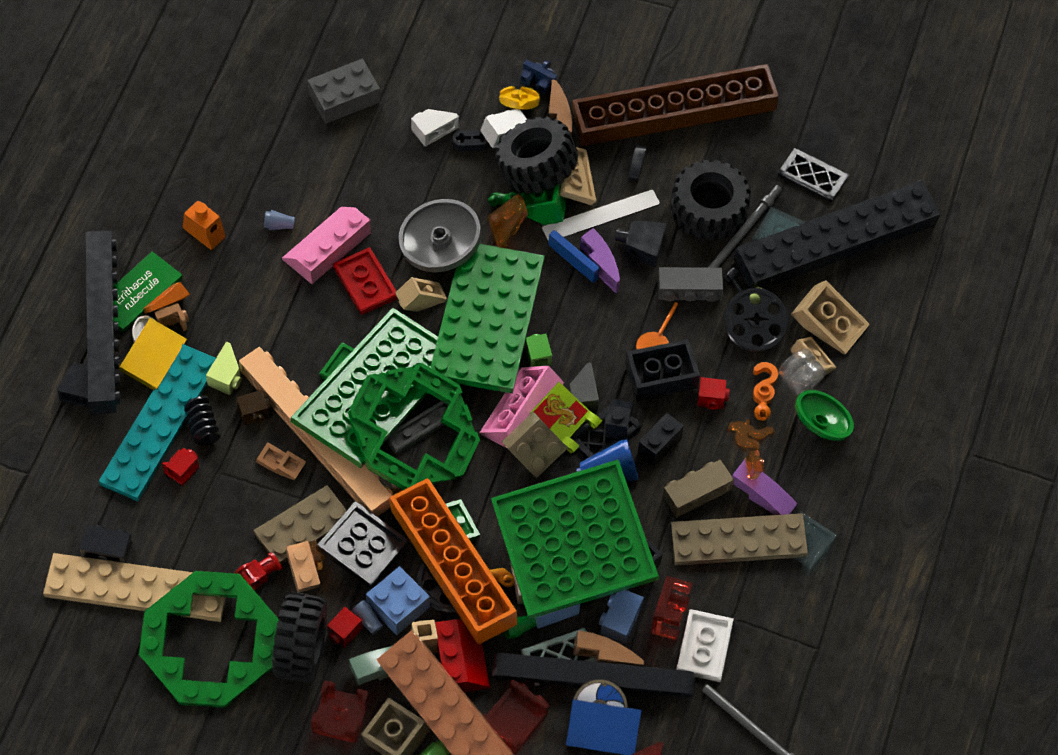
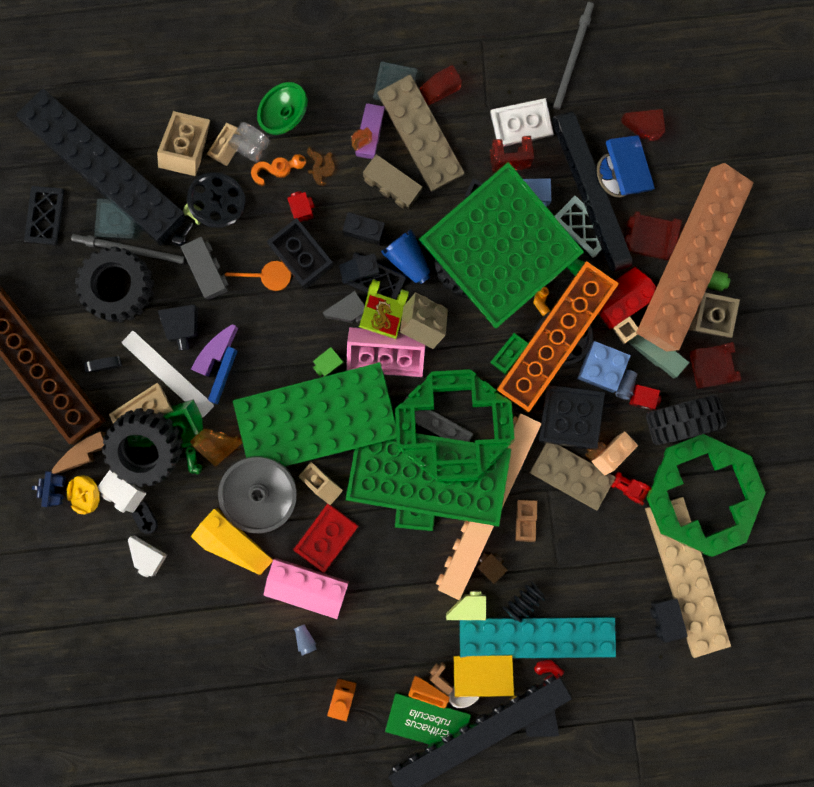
camera: 115 degrees left, 25 degrees up
red window [162,447,200,486] -> none
dark grey brick [307,59,380,124] -> none
medium nougat slope [573,630,644,666] -> none
none -> yellow wedge [191,508,273,575]
none -> clear red slope [419,65,462,106]
none -> red arm [534,660,564,676]

